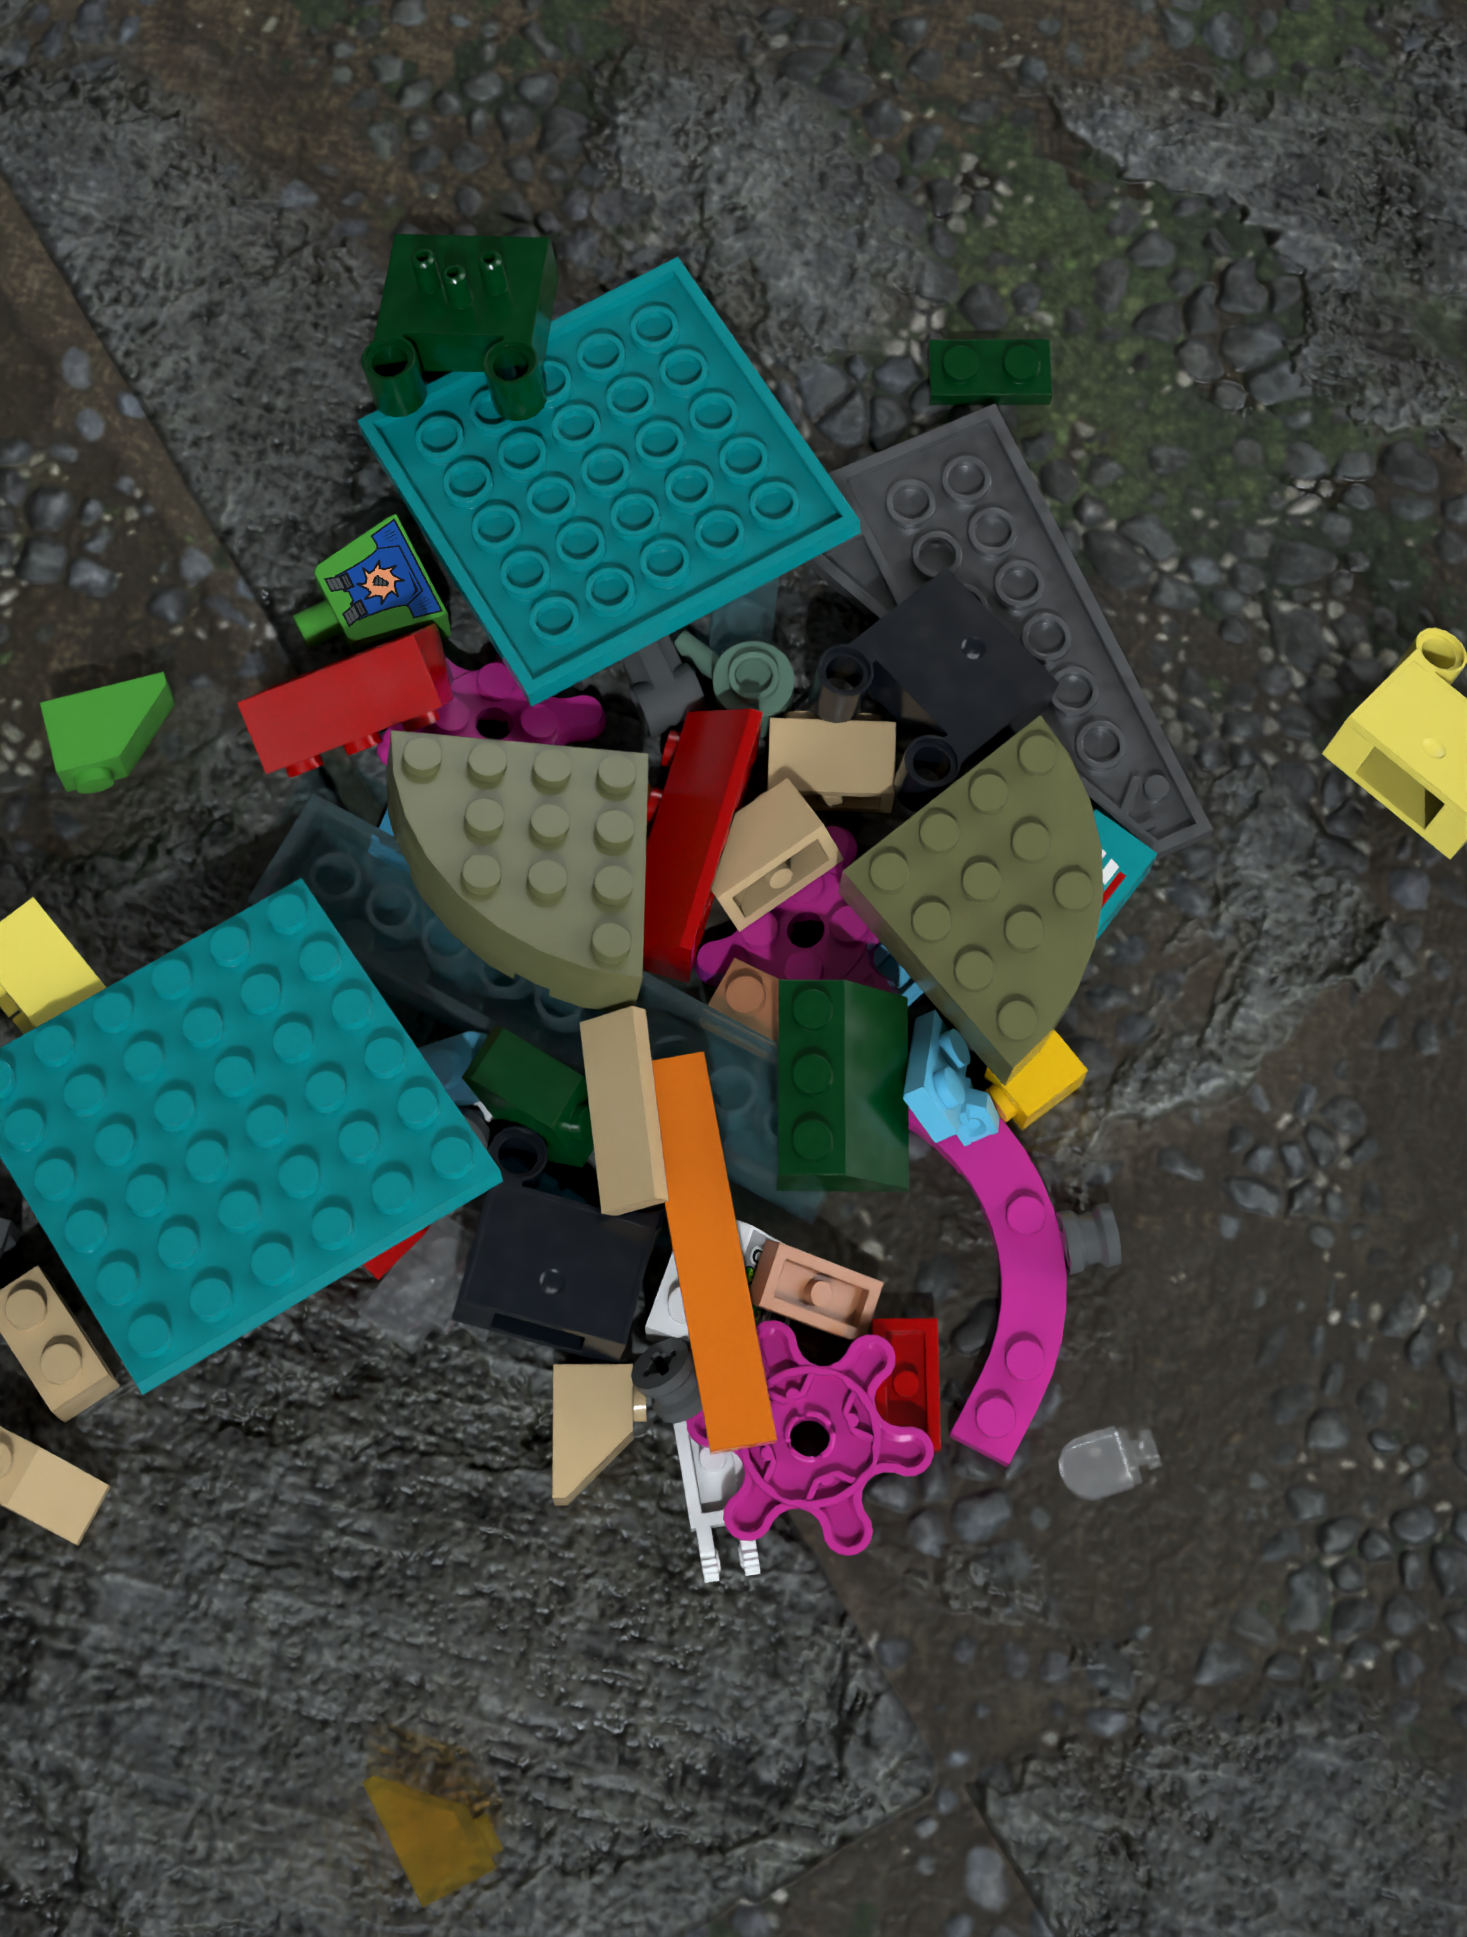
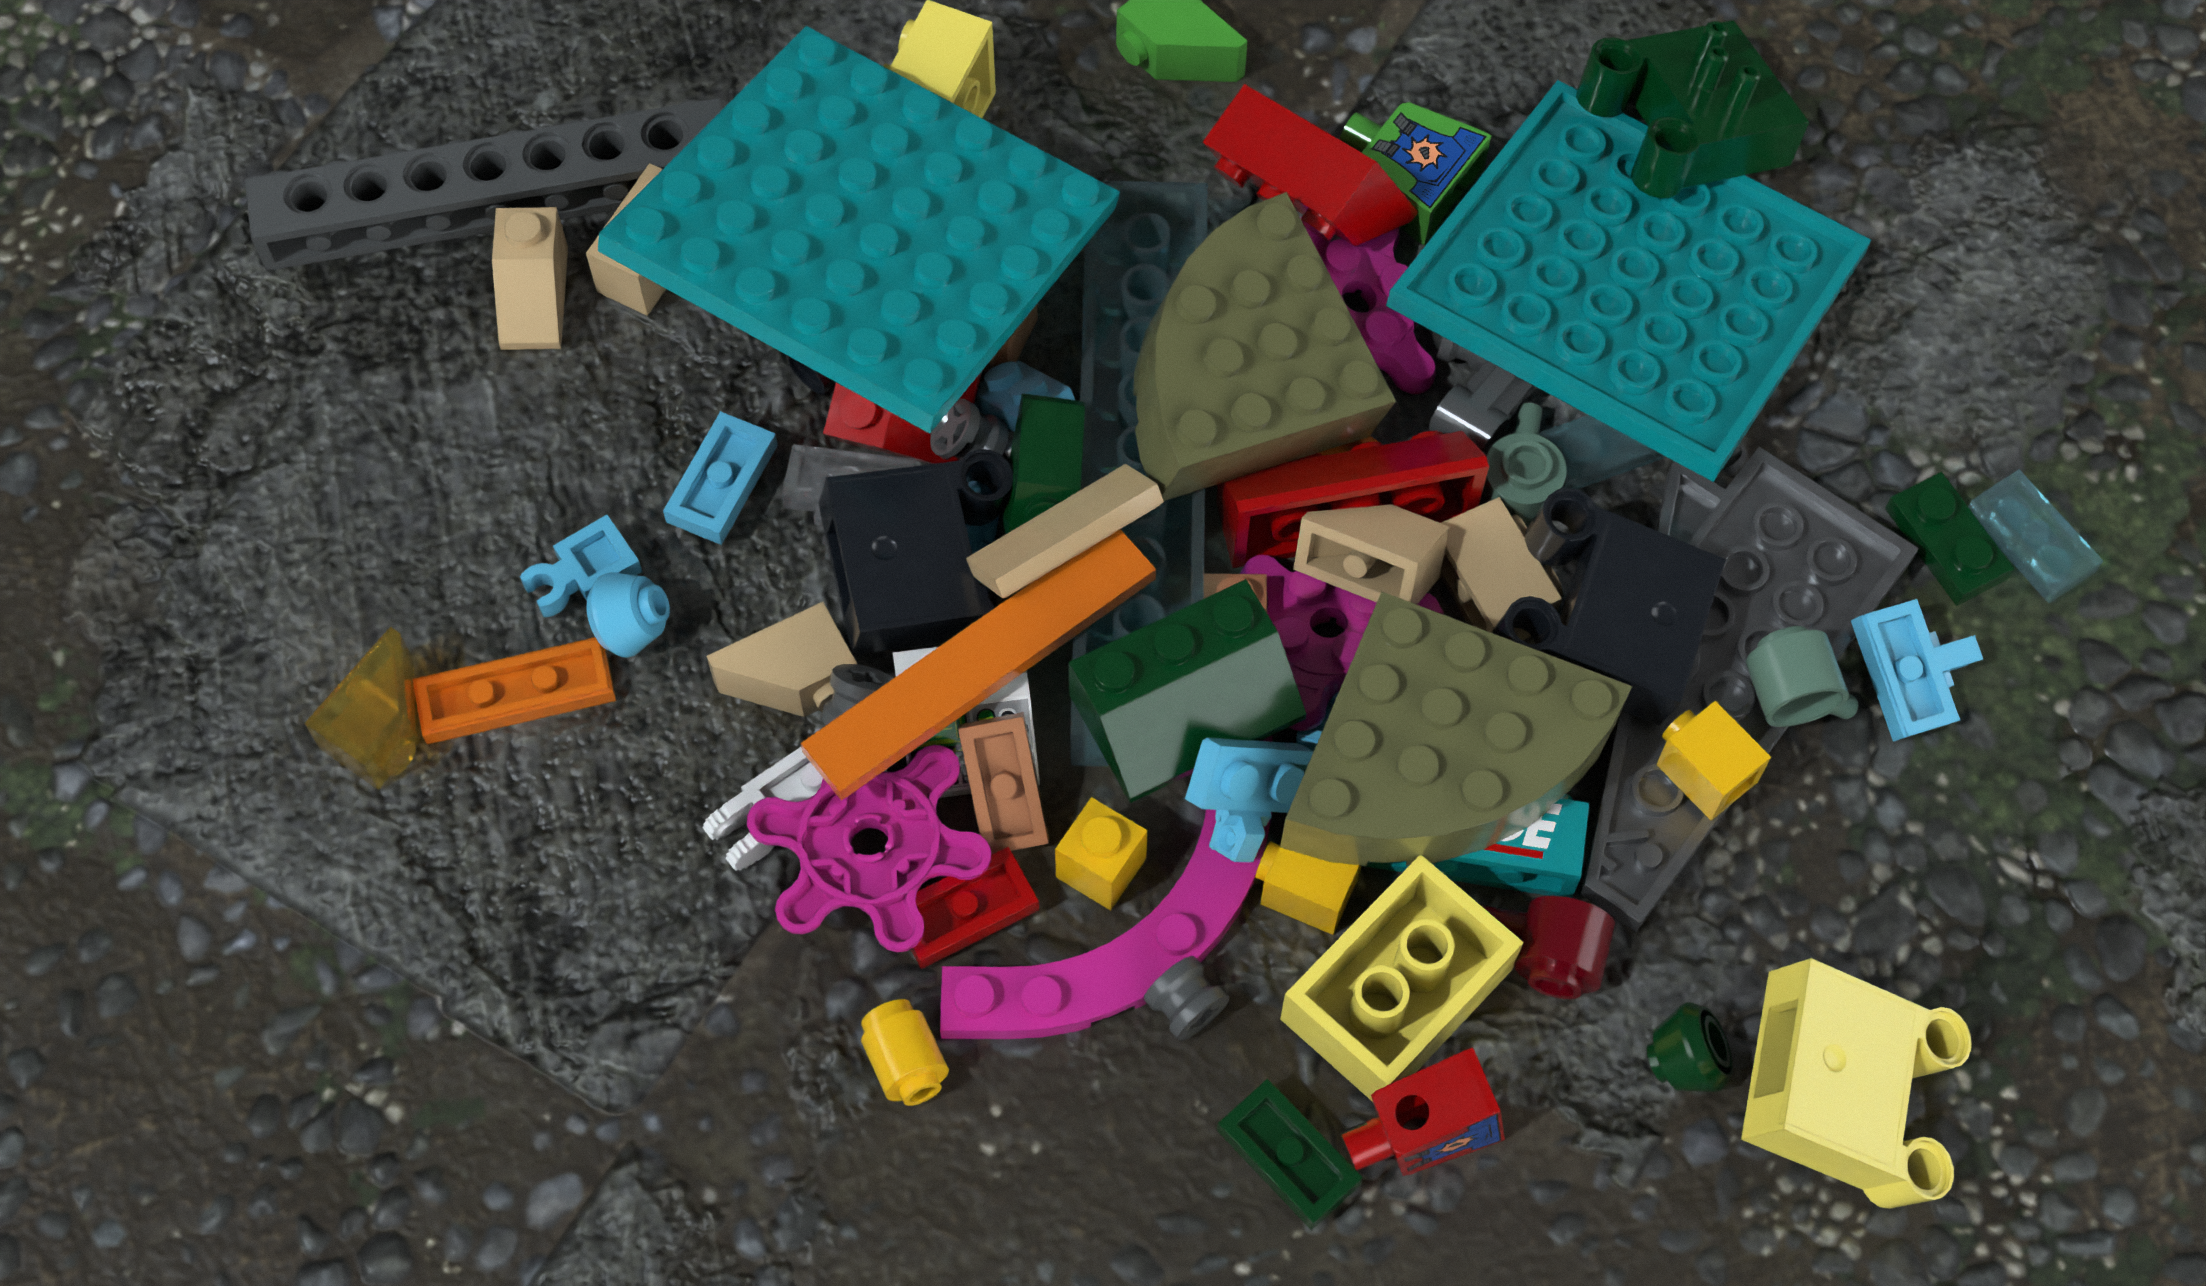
camera: 65 degrees right, 10 degrees down
clear arm [1059,1426,1162,1501] -> none
none -> orange tile [412,637,617,745]
none -> medium azure plate [520,515,643,617]
none -> medium azure cone [586,572,670,658]
none -> medium azure plate [663,411,778,545]
none -> yellow brick [861,999,949,1106]
none -> yellow brick [1055,797,1148,911]
none -> dark green plate [1217,1078,1363,1231]
none -> light yellow brick [1280,855,1524,1102]
none -> red torso [1341,1047,1505,1176]
none -> dark red piece [1480,896,1615,999]
none -> dark green cone [1647,1002,1734,1092]
none -> yellow brick [1656,701,1771,821]
none -> sand green piece [1745,626,1858,727]
none -> medium azure hinge [1850,599,1983,742]
none -> clear light blue plate [1968,469,2103,603]

